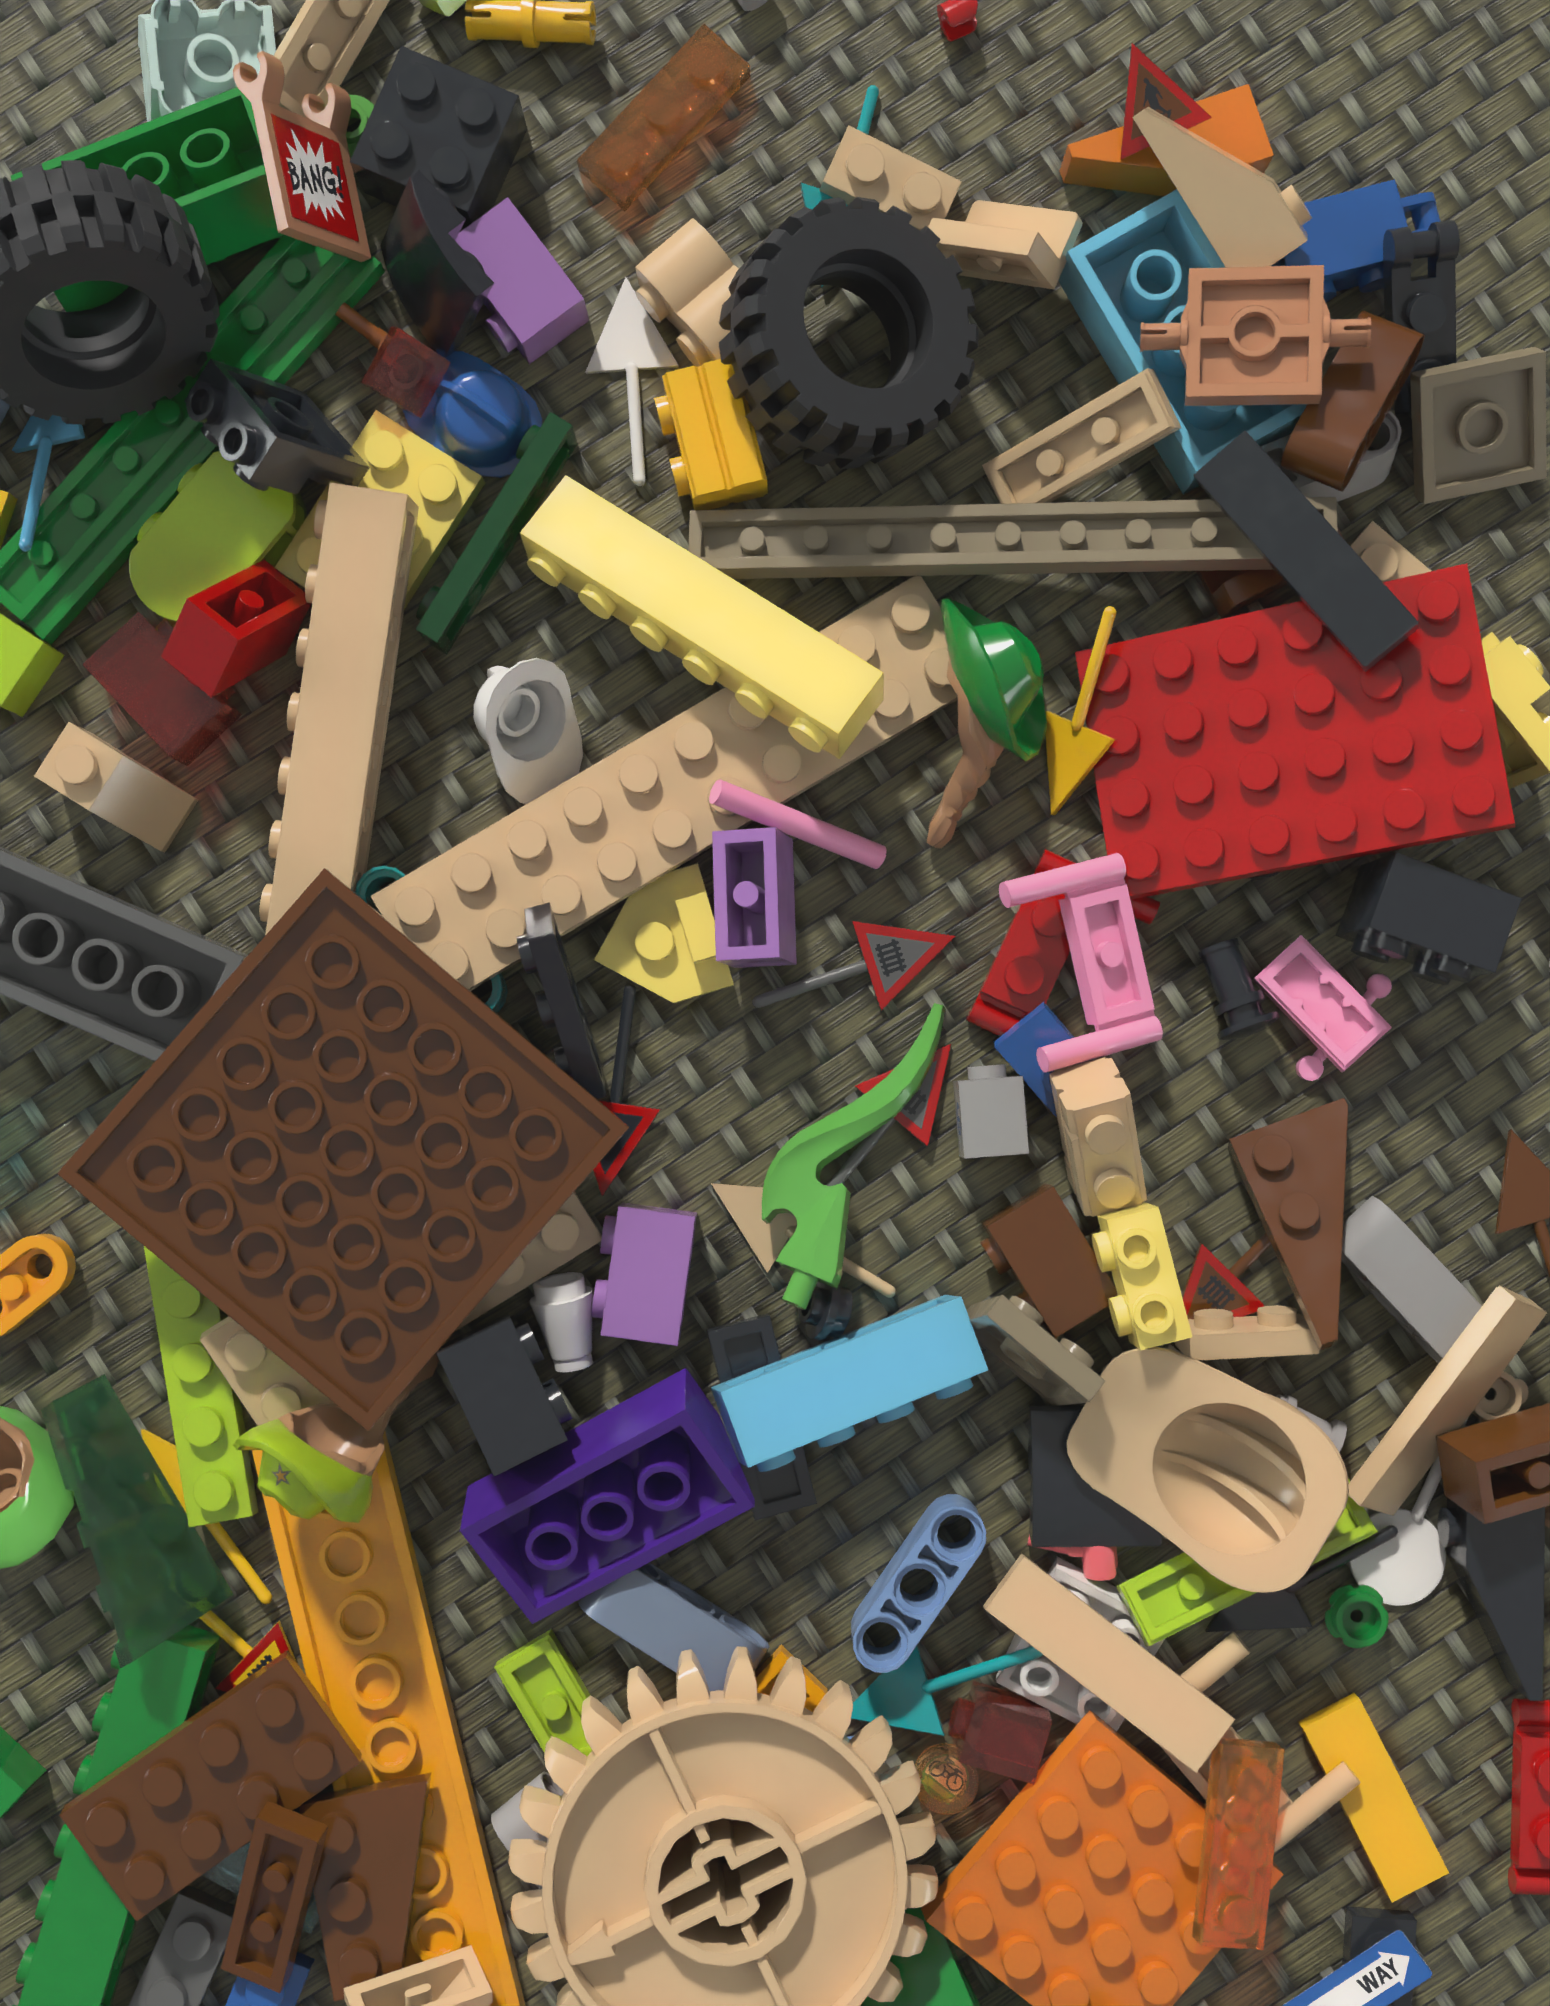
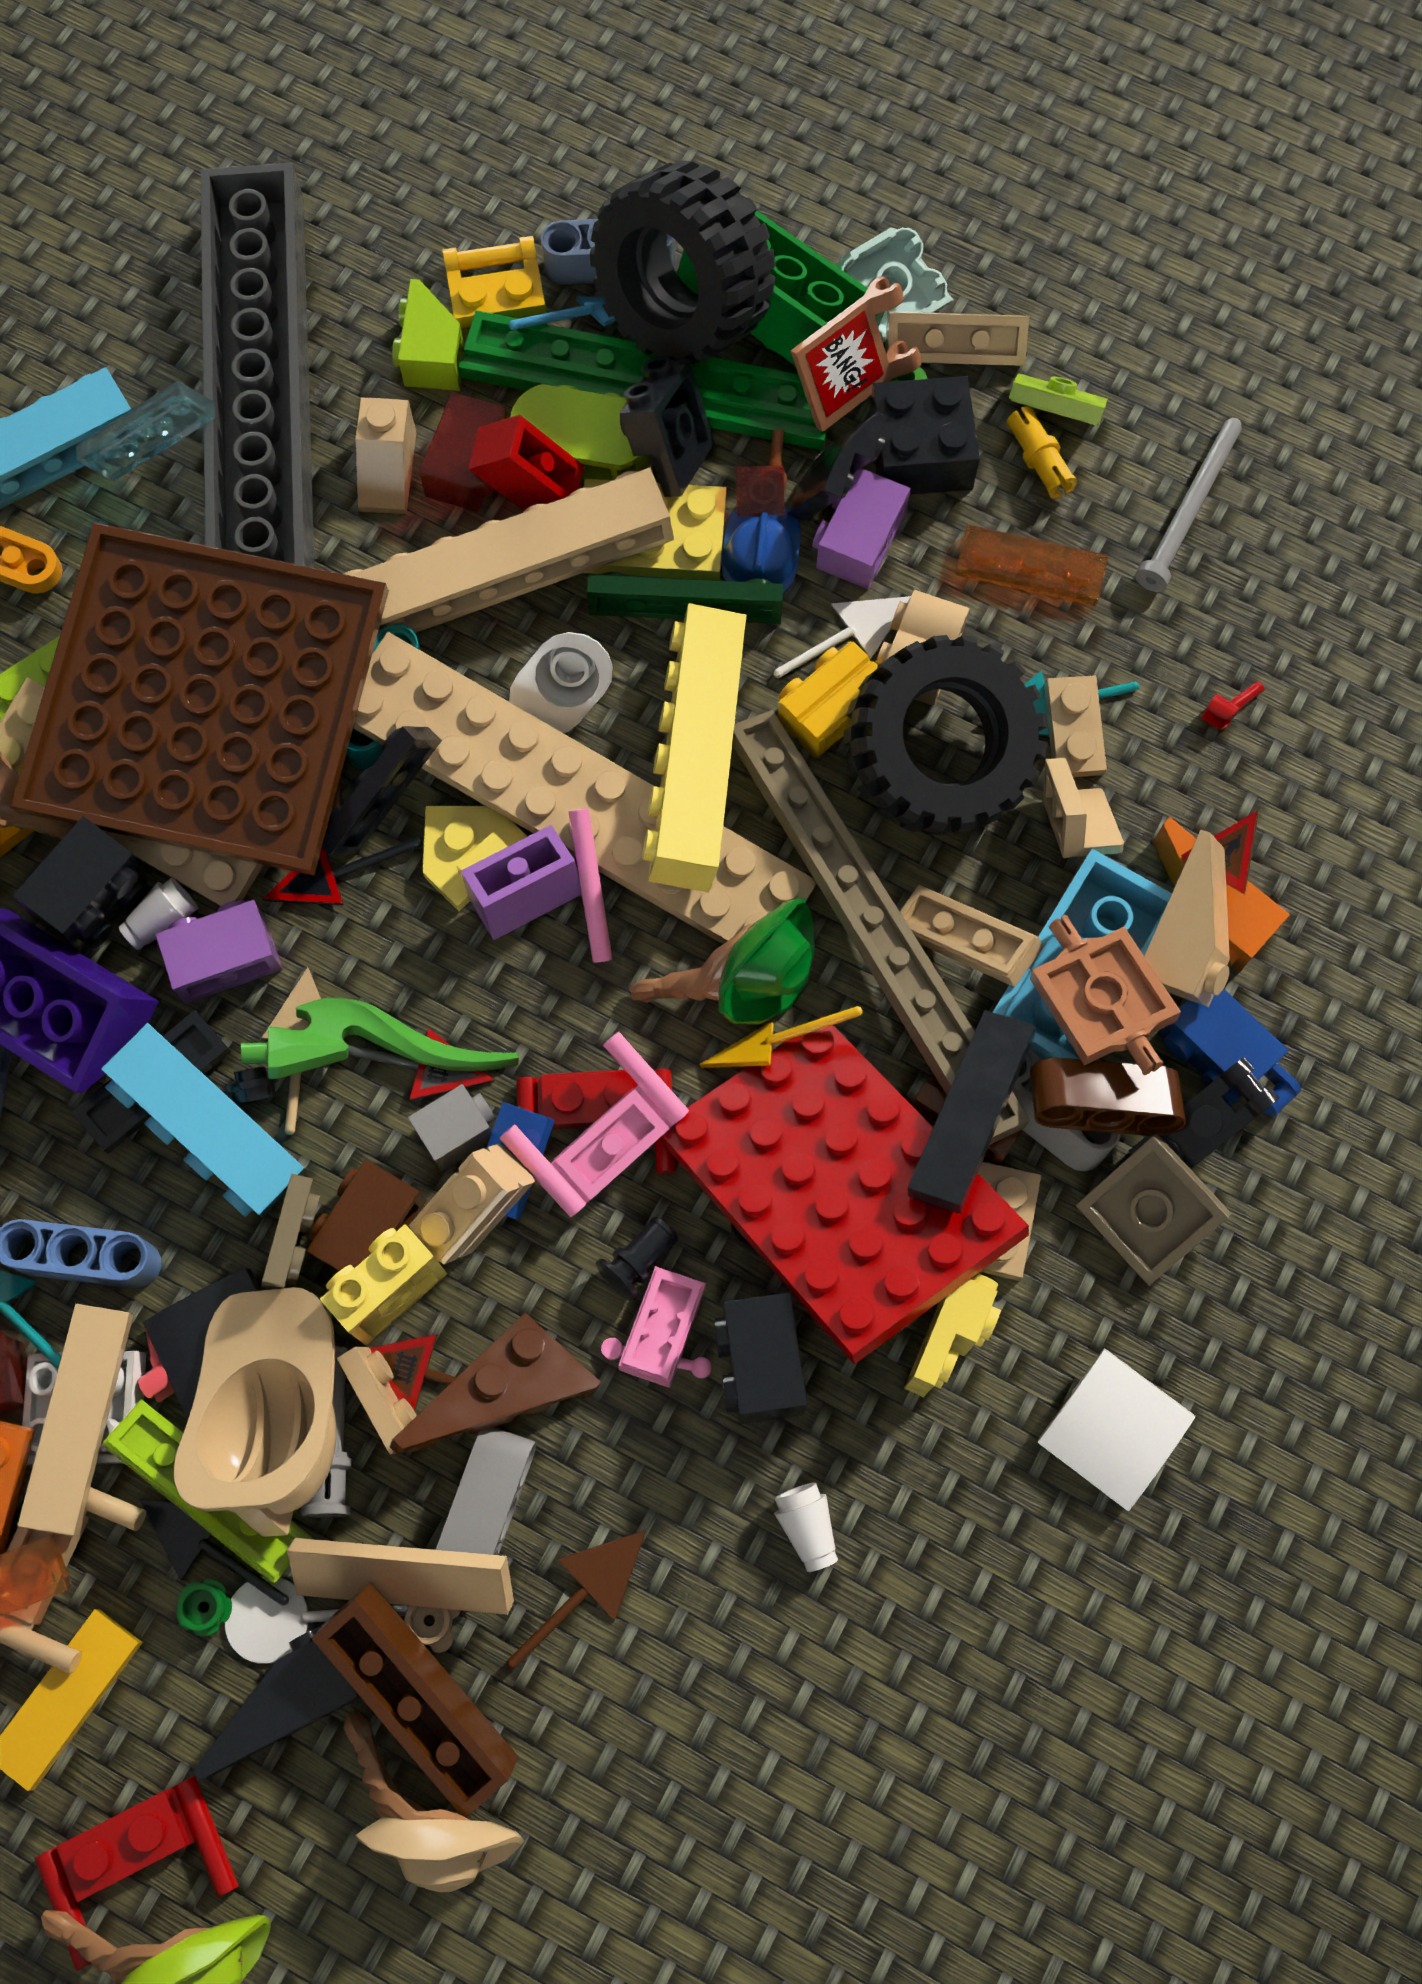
camera: 60 degrees right, 15 degrees down
piece [752,921,955,1010] -> none

